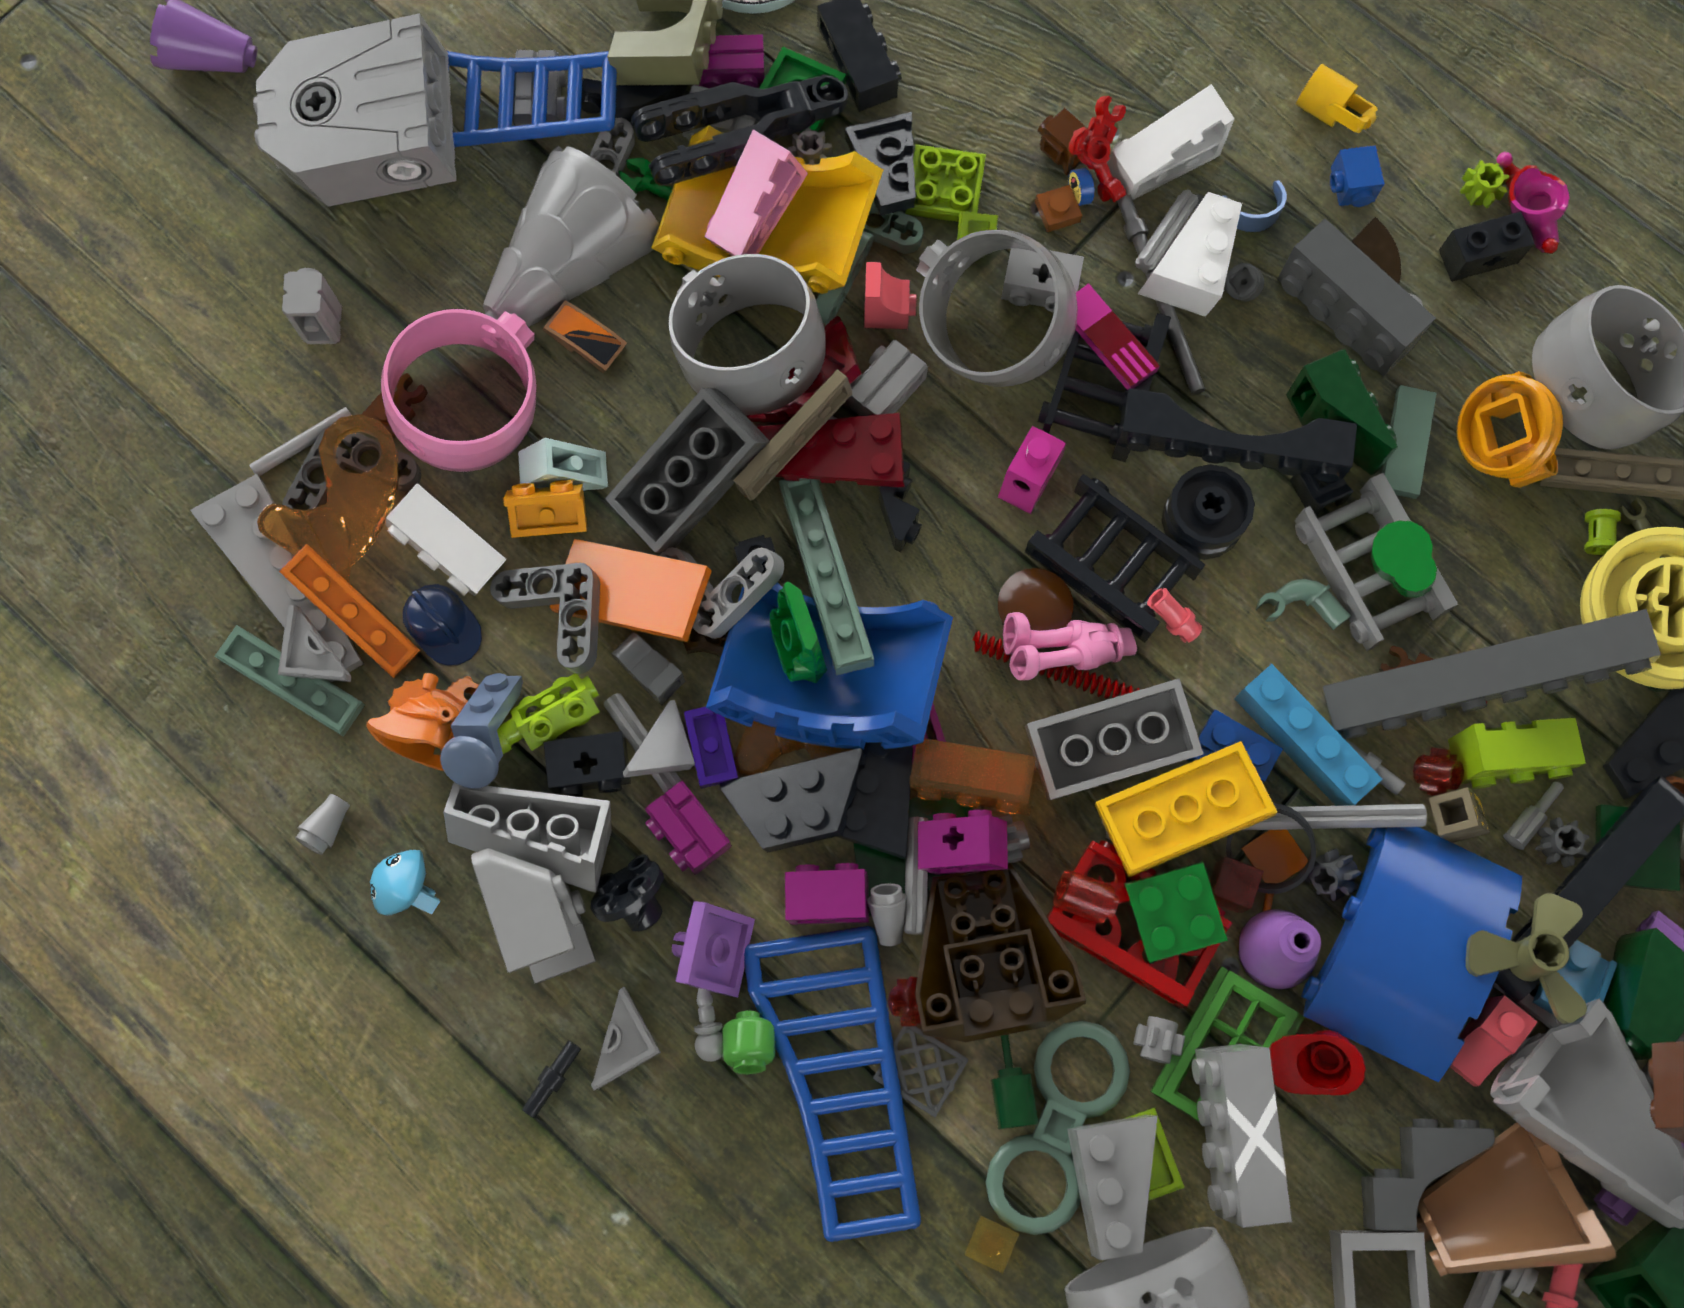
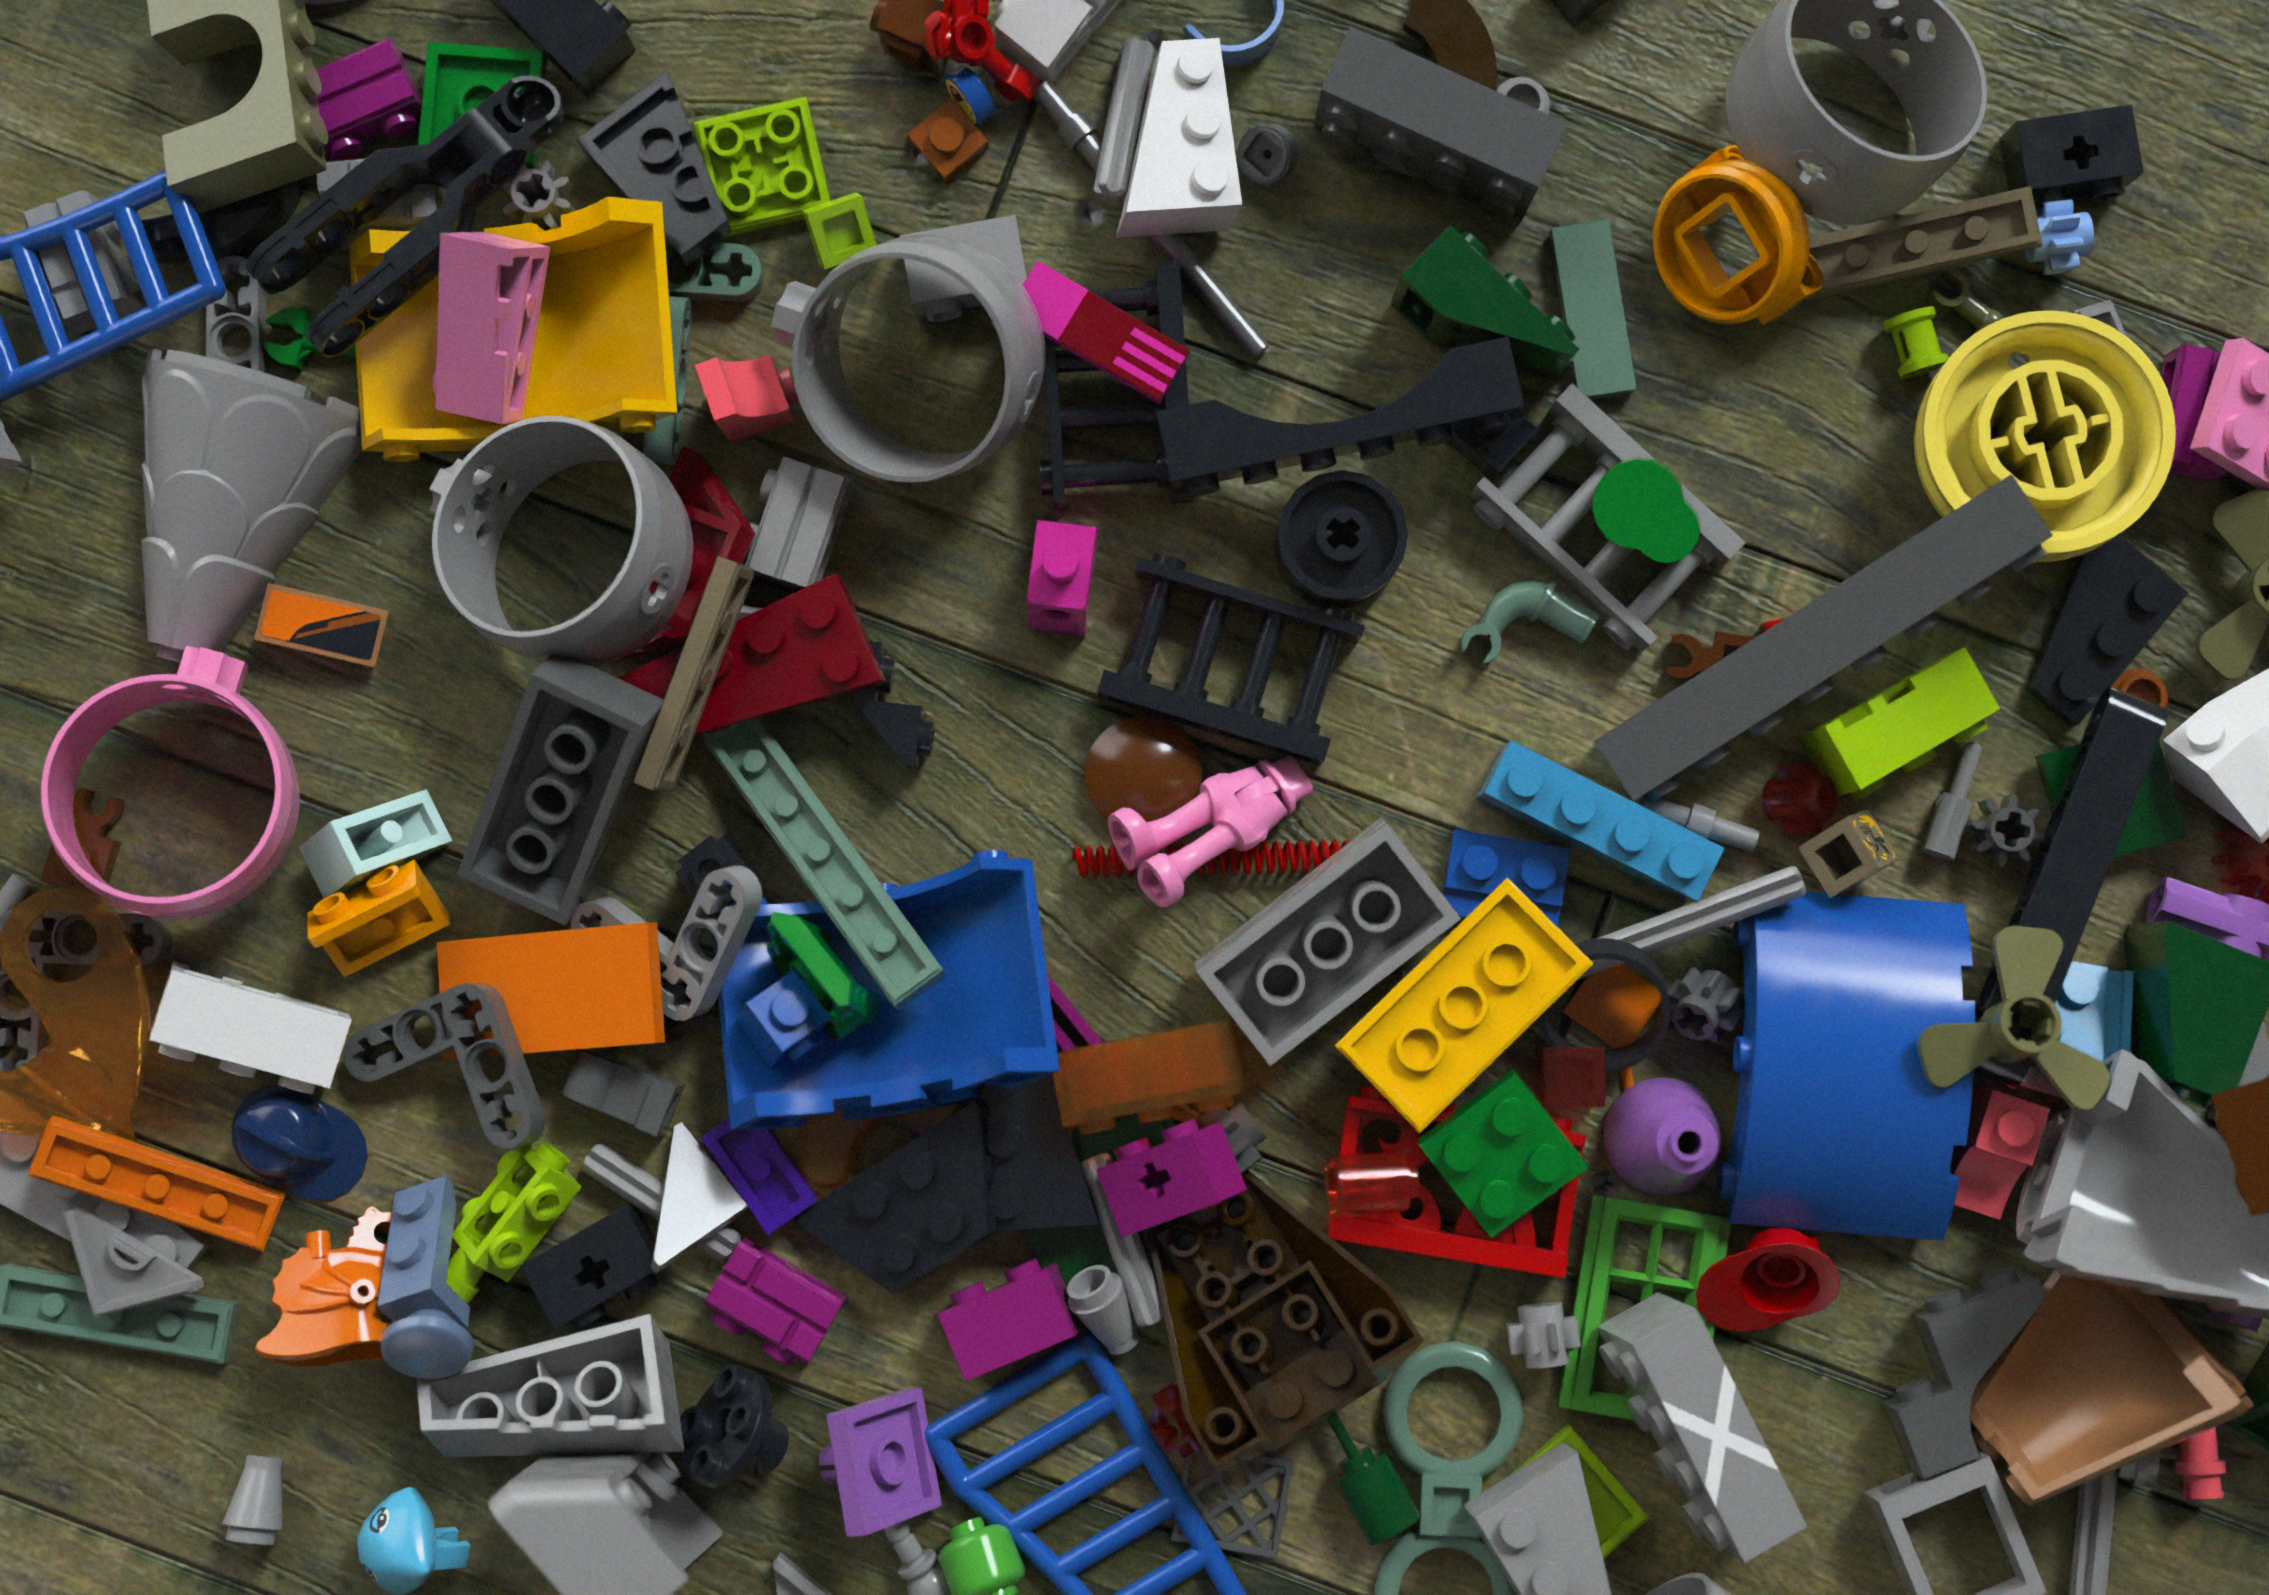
camera: 20 degrees left, 10 degrees up
coral pin [1147,588,1202,643] -> none
none -> blue brick [736,969,831,1068]

